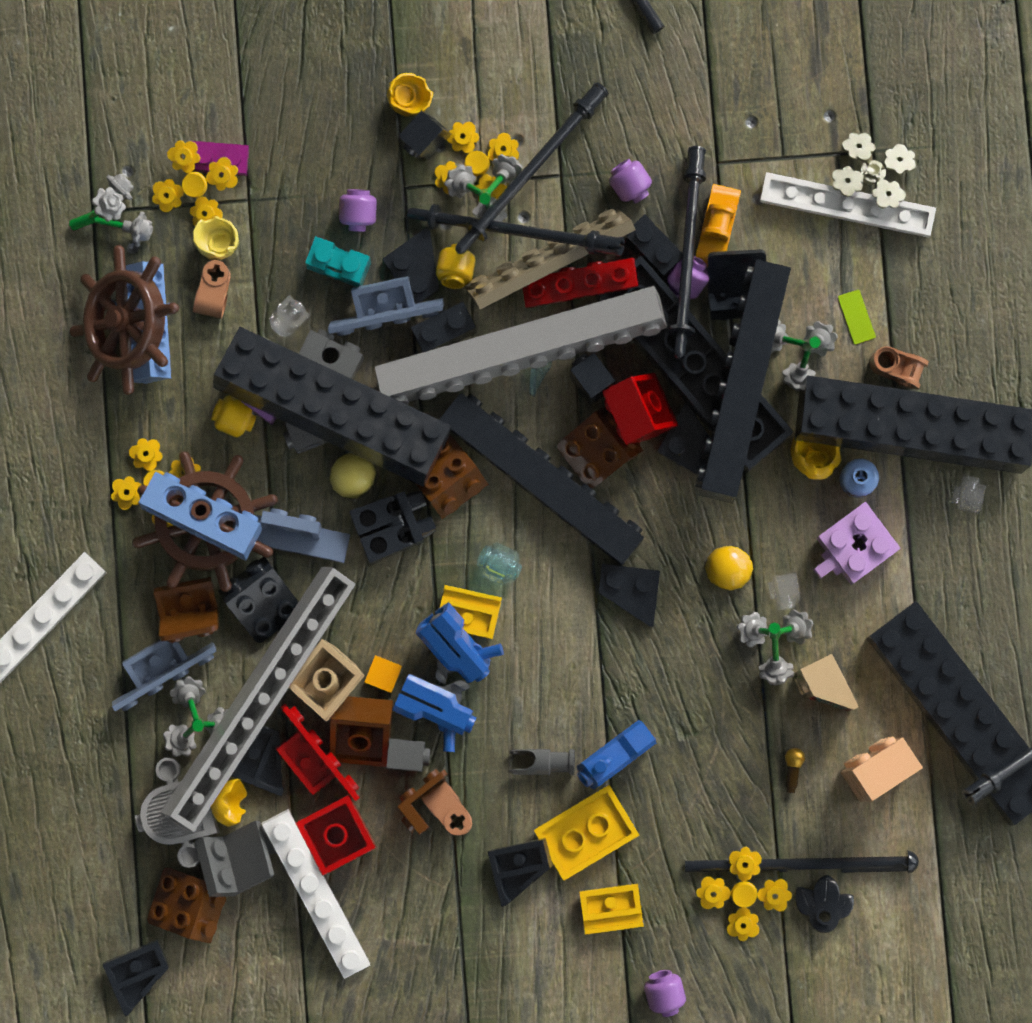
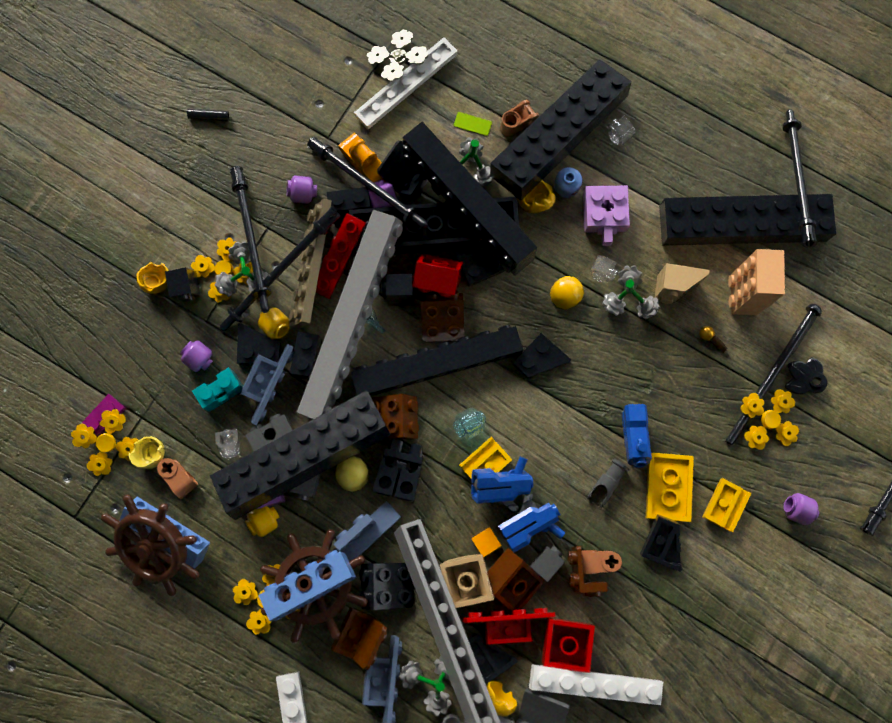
camera: 55 degrees left, 5 degrees down
light grey plant [69,174,153,247] -> none

